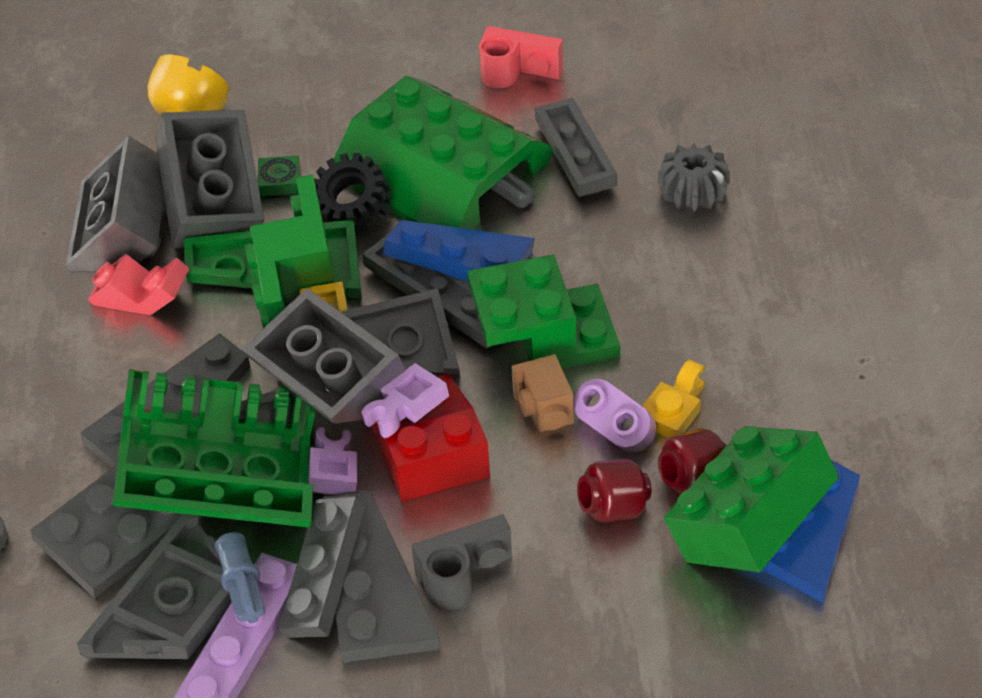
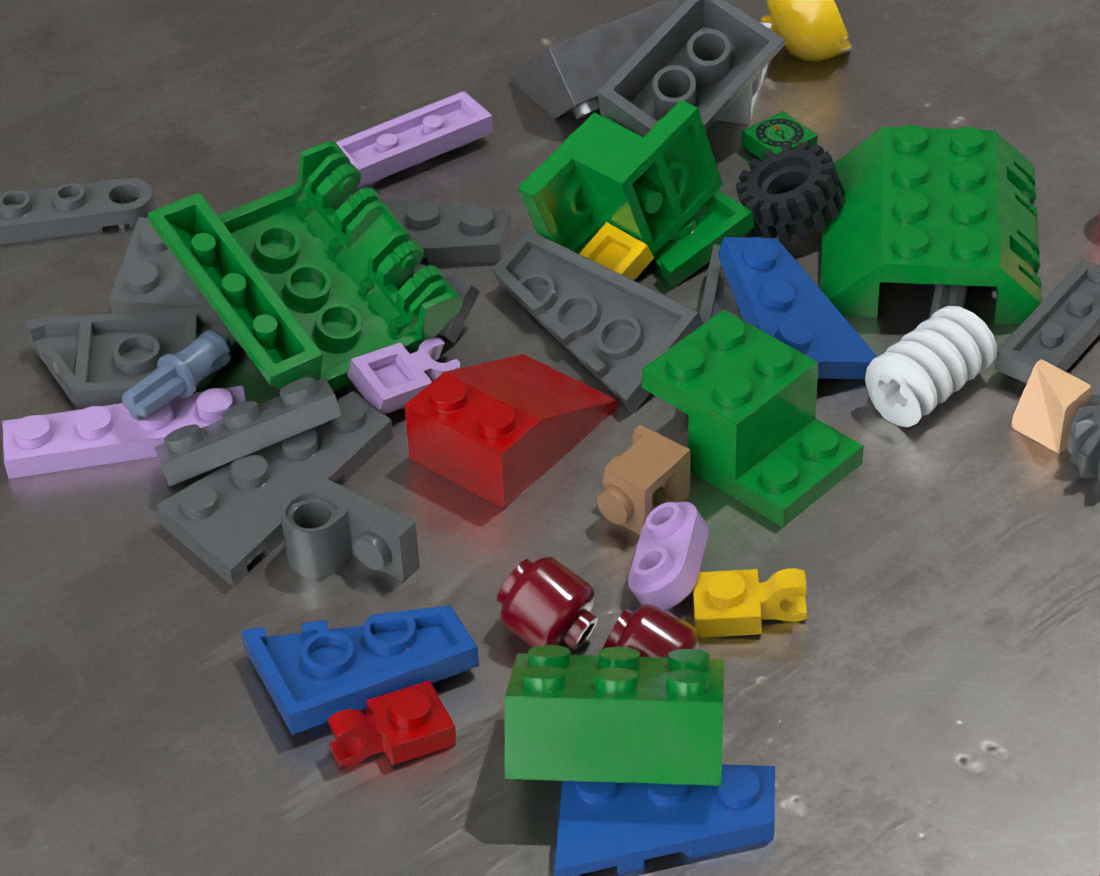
camera: 55 degrees right, 5 degrees down
coral slope [87,254,190,315] -> none
flat silver slope [242,288,406,424] -> none
lavender plate [361,363,449,438] -> none
none -> blue wing [241,605,479,735]
none -> red plate [328,680,456,767]
none -> lavender plate [336,91,493,189]
none -> white piece [865,306,997,427]
none -> light nougat slope [1011,359,1092,454]

